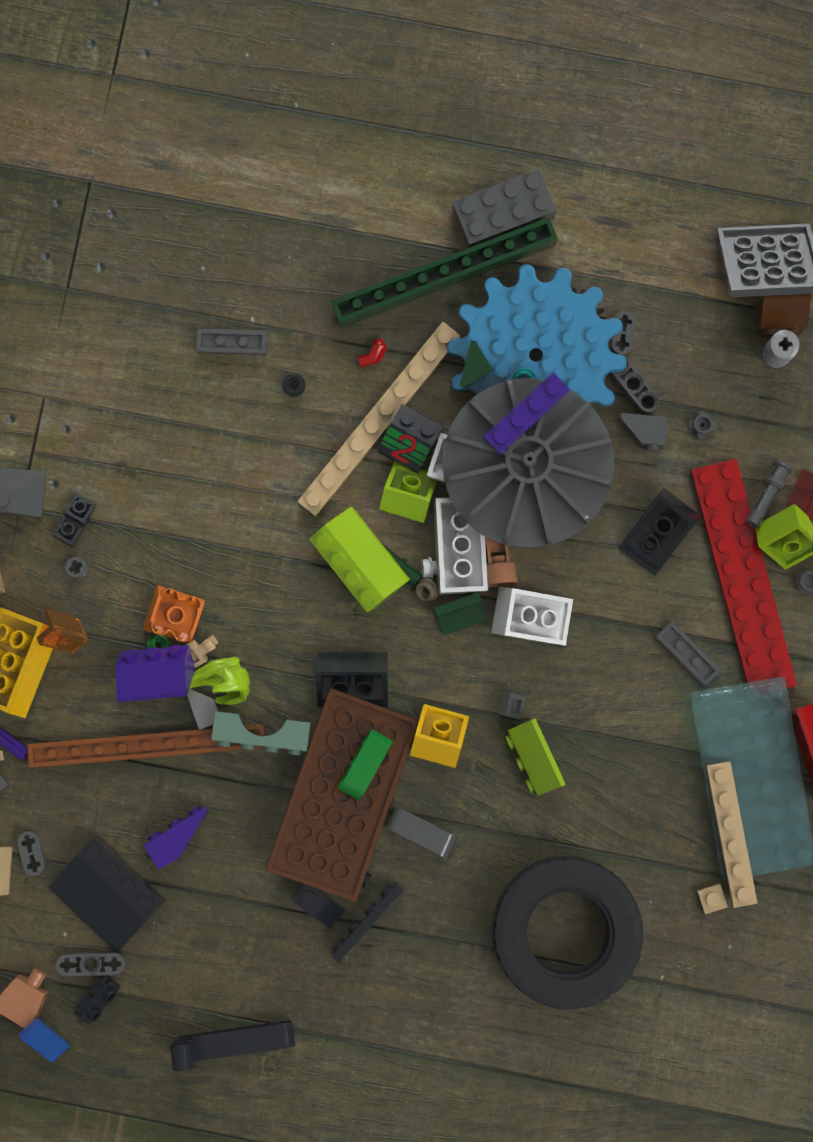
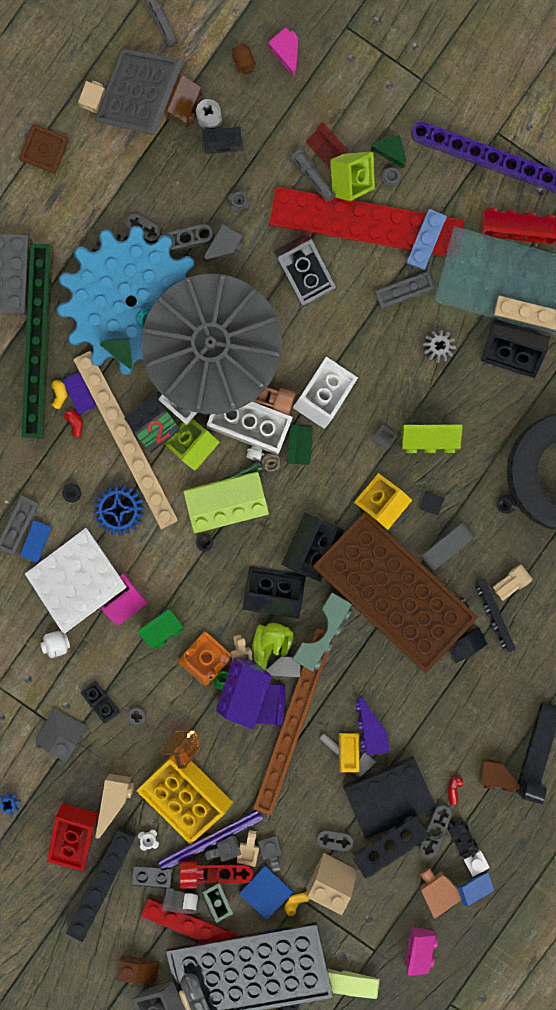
camera: 75 degrees left, 5 degrees up
green beam [337,728,392,801] -> none
dark purple plate [483,372,570,456] -> none
none -> reddish brown tile [19,124,69,175]
none -> blue tile [20,520,52,563]
none -> white plate [25,528,127,633]
none -> white head [40,631,70,658]
none -> yellow arm [51,380,68,410]
none -> dark purple tile [62,372,97,415]
none -> tan brick [78,81,106,114]
none -> blue gear [93,484,145,536]
none -> dark pink slope [100,573,148,626]
none -> green slope [137,607,184,649]
none -> black bush [196,534,214,552]
none -> black brick [202,127,243,154]
none -> black slope [242,566,306,619]
none -> dark purple slope [256,684,286,726]
none -> light grey piece [320,734,376,776]
none -> yellow tile [339,733,360,773]
none -> black brick [353,815,432,879]
none -> medium blue plate [407,209,447,270]
none -> black tile [420,491,444,516]
none -> light grey gear [423,330,456,363]
none -> red arm [448,776,463,805]
none -> white plate [463,849,490,876]
none -> reddish brown slope [479,759,520,792]
none -> black slope [481,319,550,378]
none -> tan piece [492,564,533,601]
none -> black plate [497,494,516,514]

